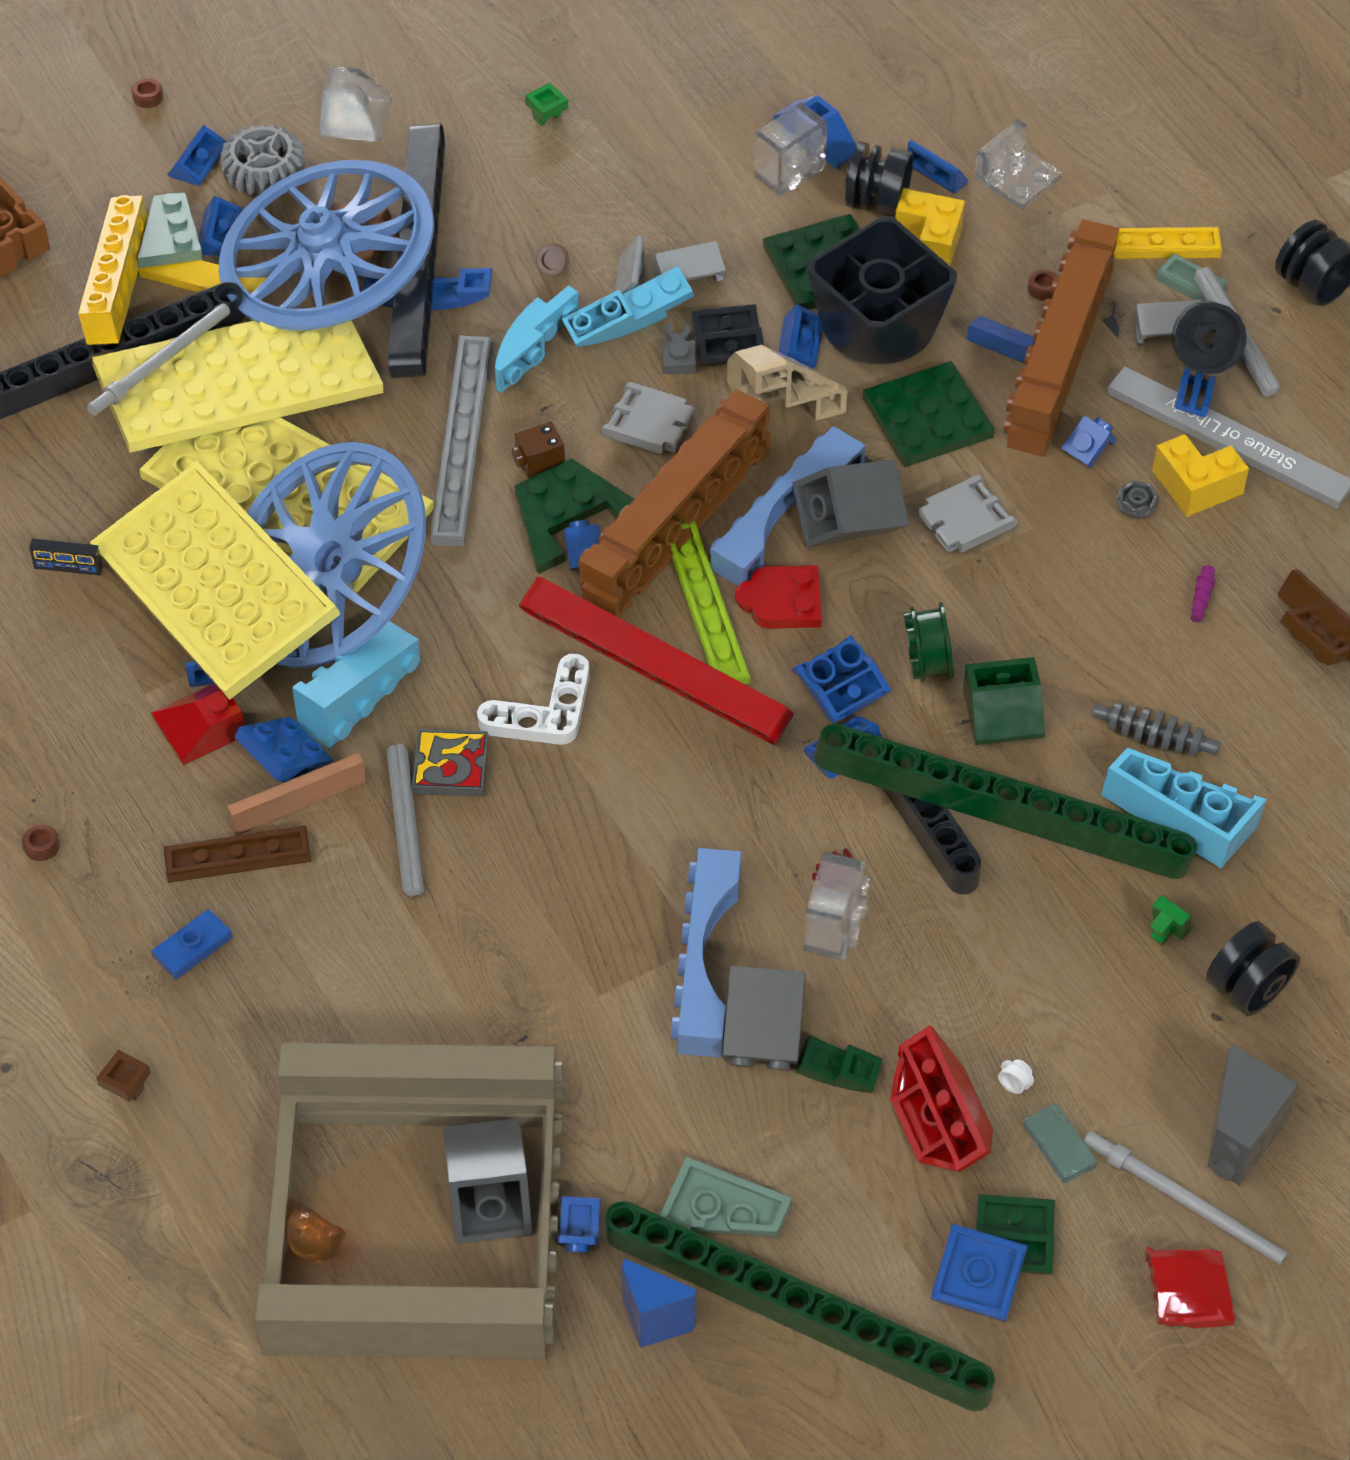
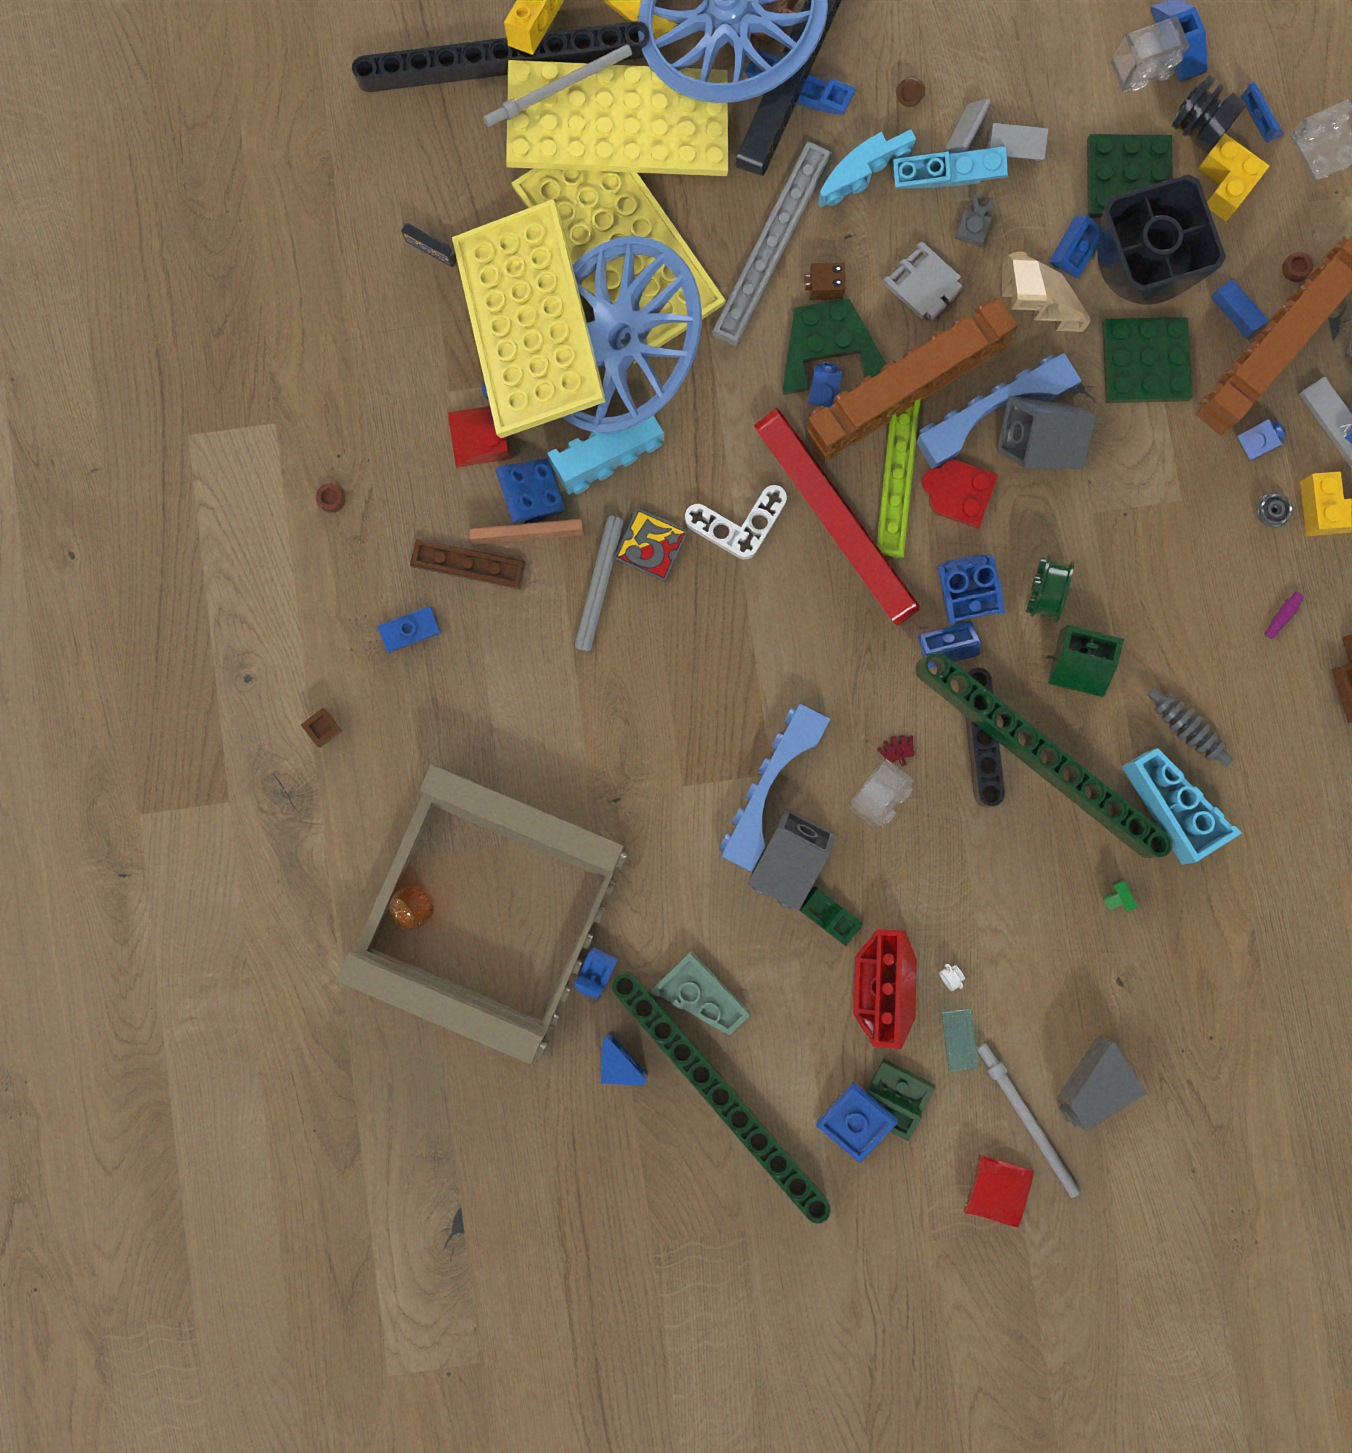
camera: 25 degrees right, 30 degrees up
dark grey slope [443,1118,533,1244] -> none
black slope [692,304,764,366] -> none
light grey plate [919,475,1018,553] -> none
black wheel [1206,921,1301,1017] -> none

